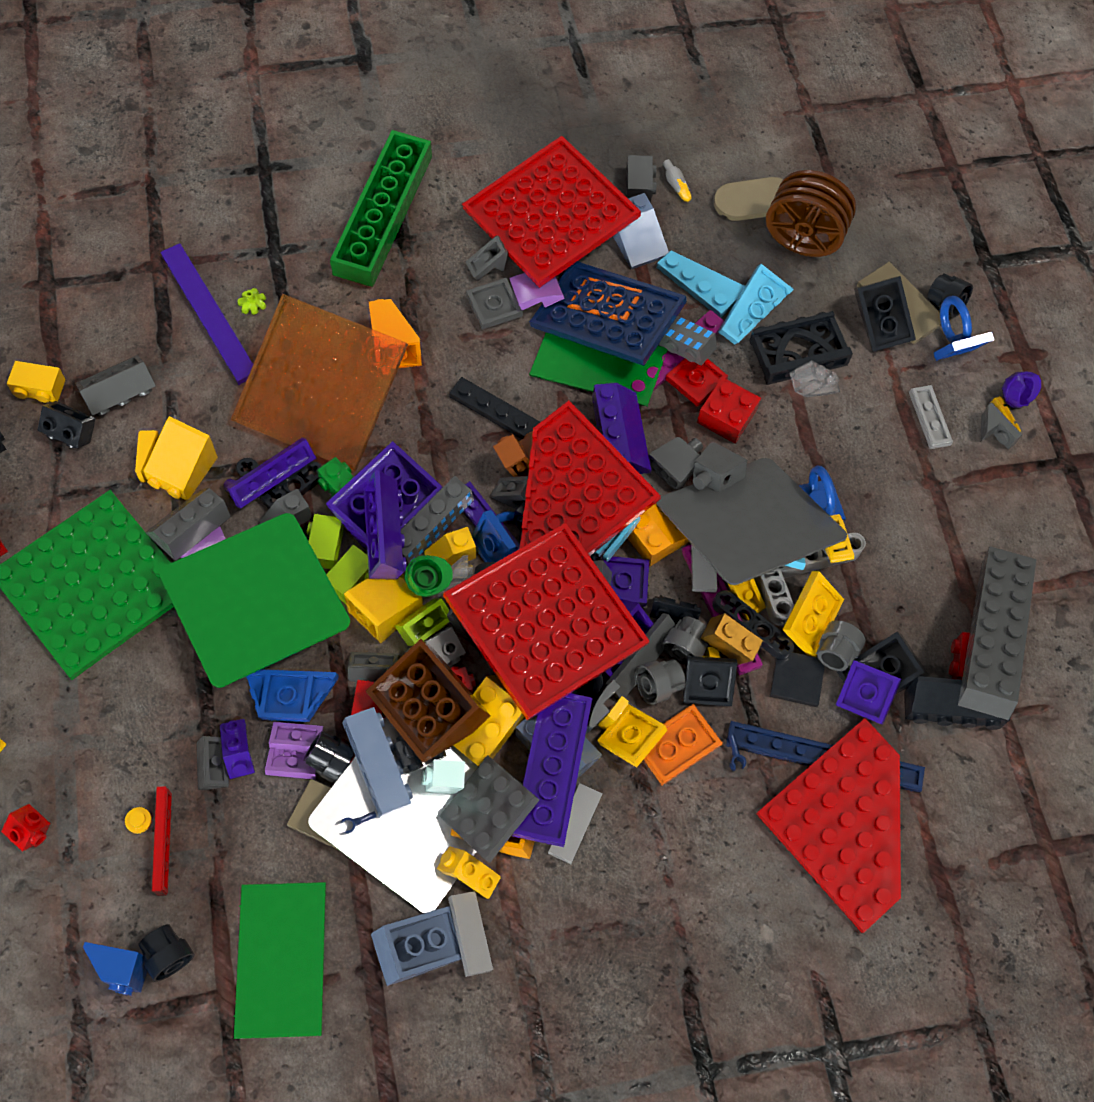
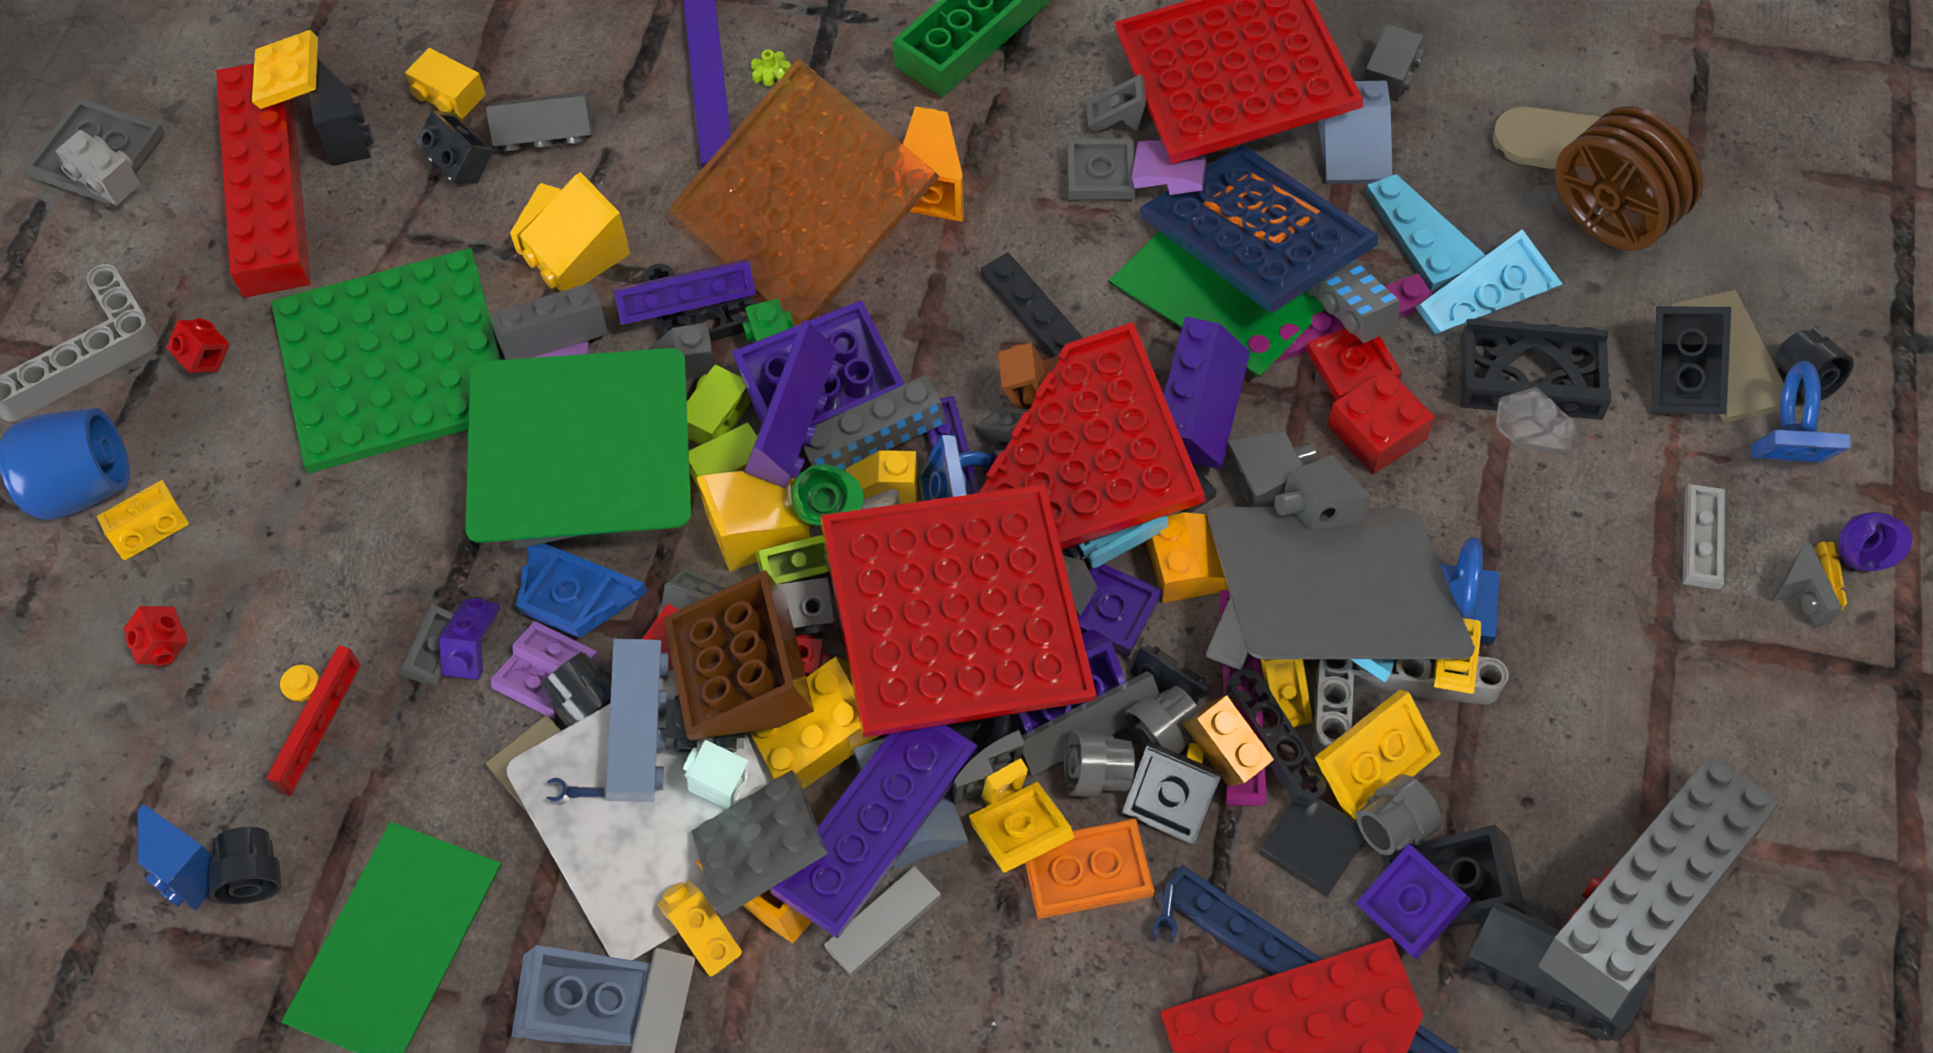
camera: 30 degrees right, 5 degrees down
light grey piece [663,159,692,202] -> none

